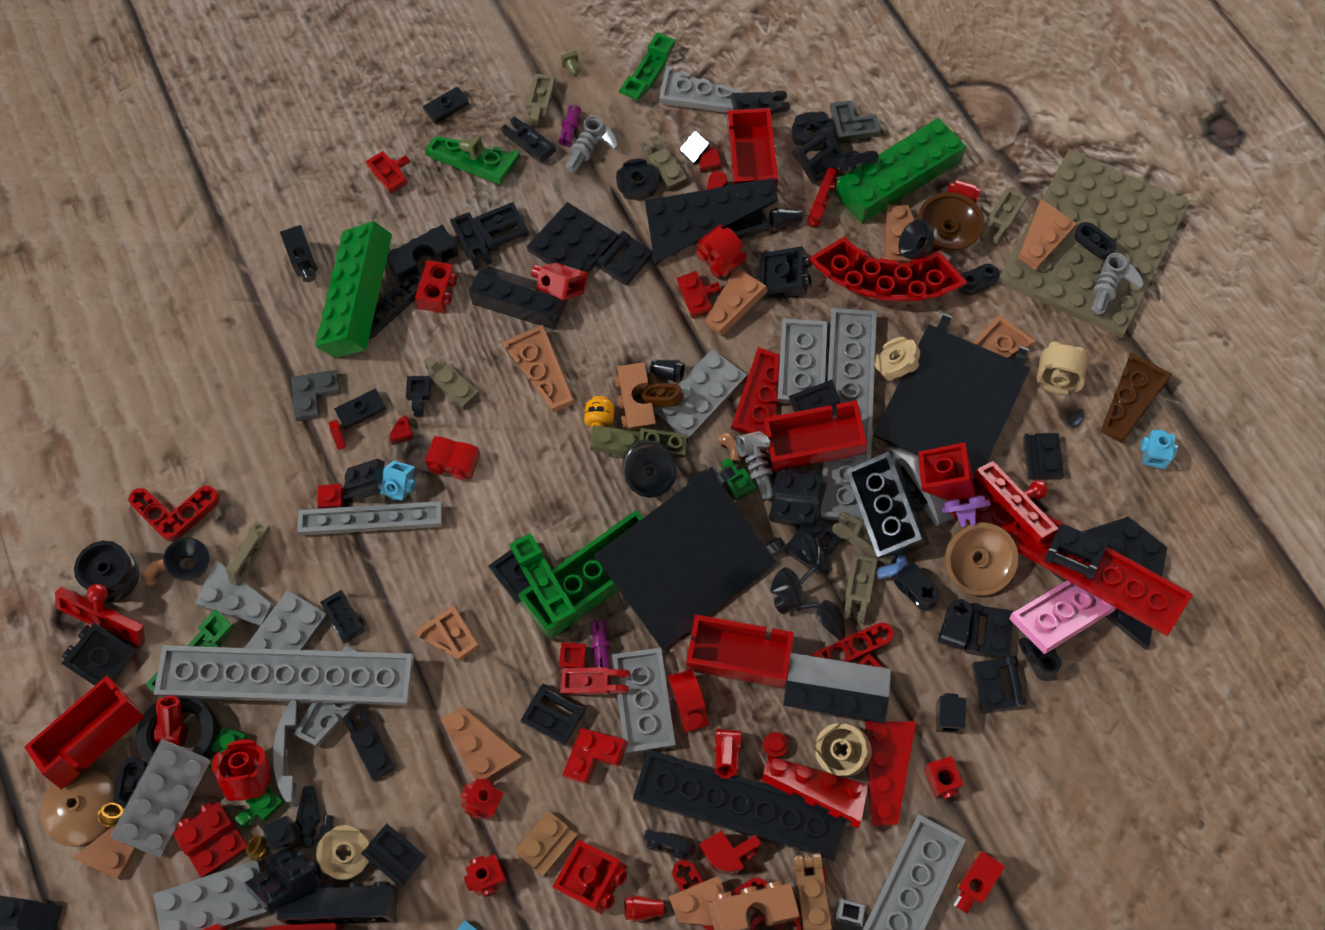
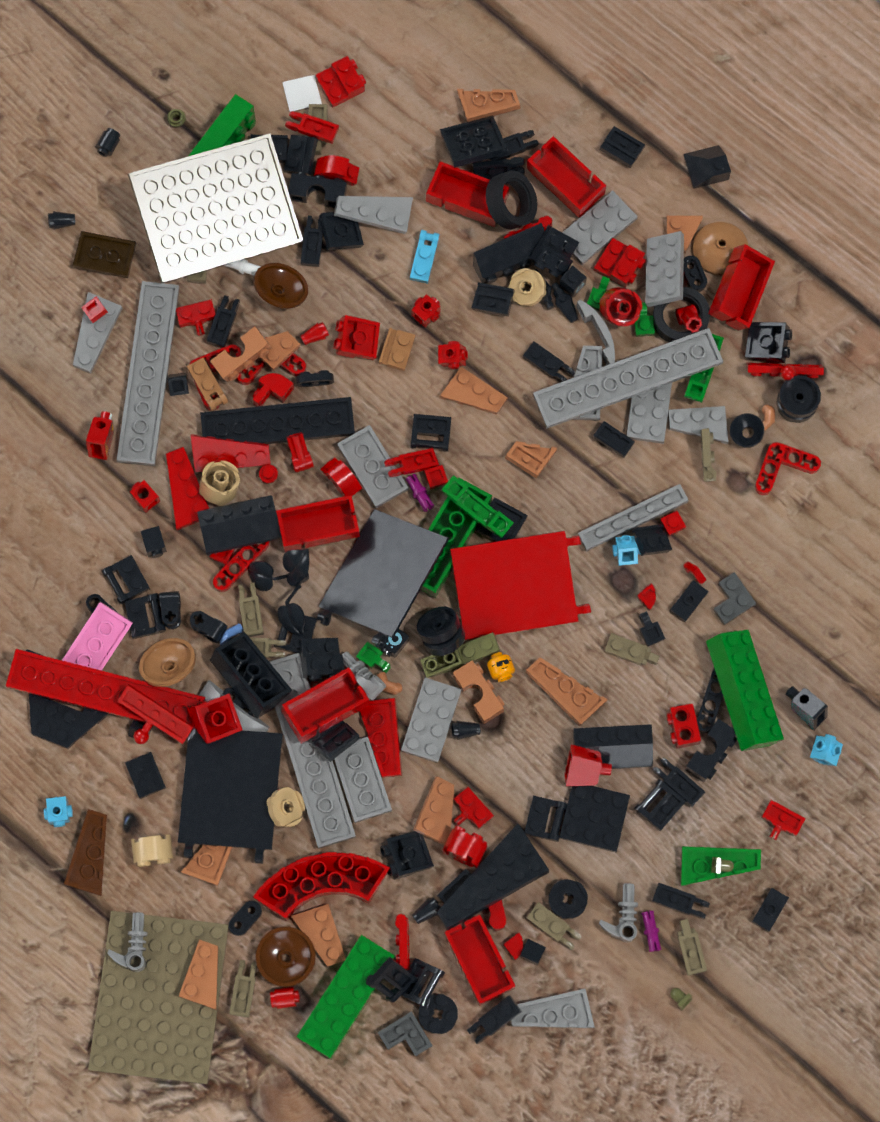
camera: 155 degrees right, 10 degrees up
pearl gold plate [97,803,123,827] -> none
pearl gold plate [246,835,270,861] -> none
red brick [425,436,481,480] -> none
red plate [562,728,628,785] -> none
green slope [619,32,675,100] -> none
reddish brown plate [641,383,684,407] -> none
black piece [898,219,934,260] -> none
medium lavender plate [941,496,991,527] -> none
black plate [1044,523,1109,580] -> none
black plate [1074,222,1116,259] -> none
none -> red flag [450,530,591,640]
none -> medium azure brick [810,734,843,766]

